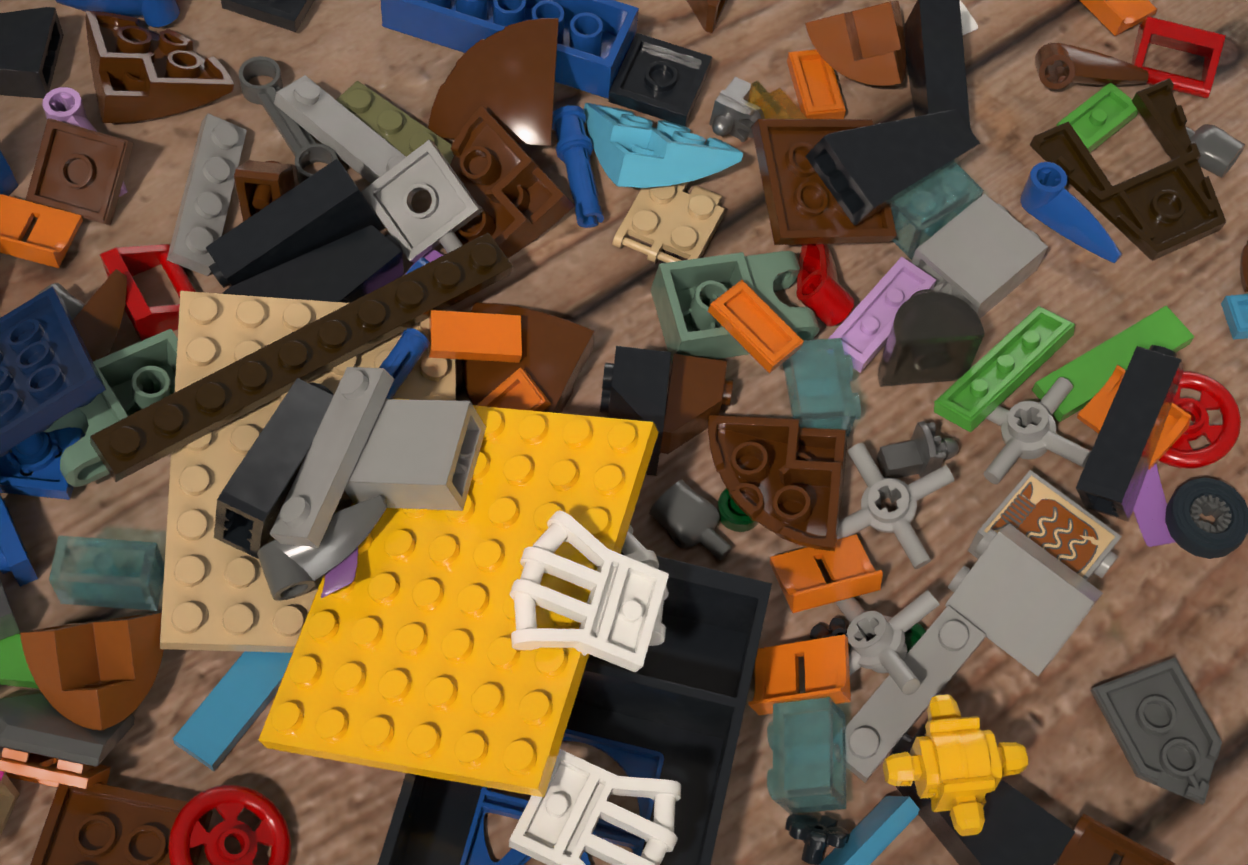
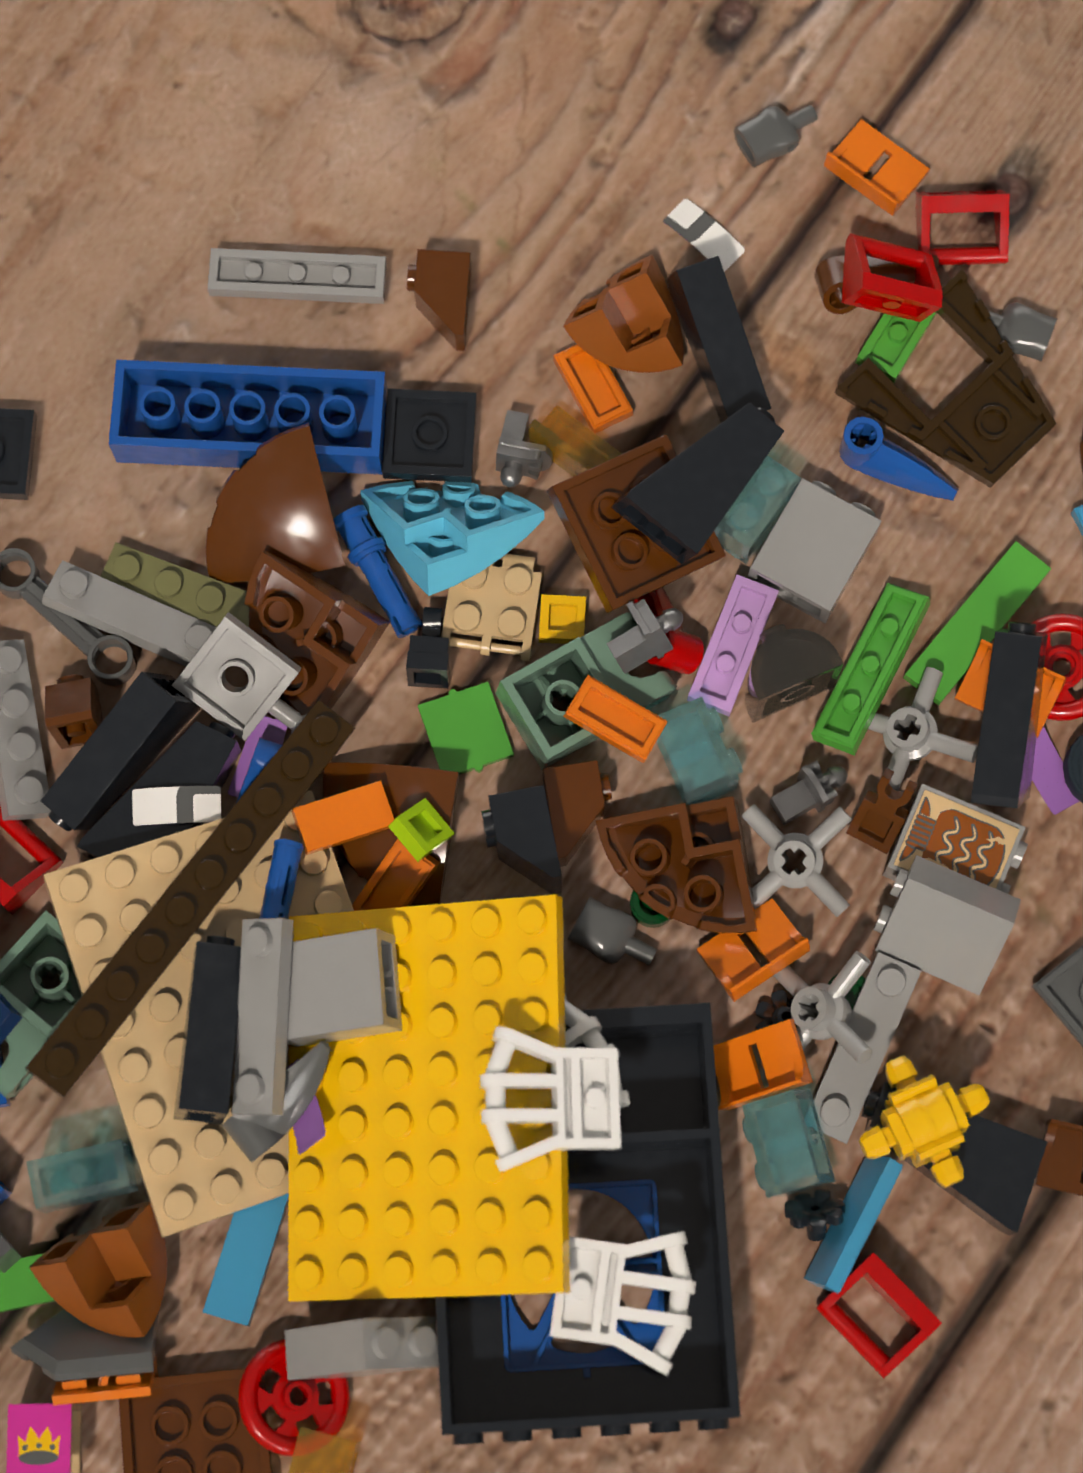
camera: 10 degrees left, 15 degrees up
none -> white sticker [132,786,221,826]
none -> light grey brick [285,1317,439,1380]
none -> lime plate [388,798,455,862]
none -> black piece [406,607,450,689]
none -> bright green piece [418,682,514,775]
none -> yellow tile [539,594,586,644]
none -> flat silver piece [607,599,683,674]
none -> red tile [841,233,943,322]
none -> reddish brown plate [846,768,918,854]

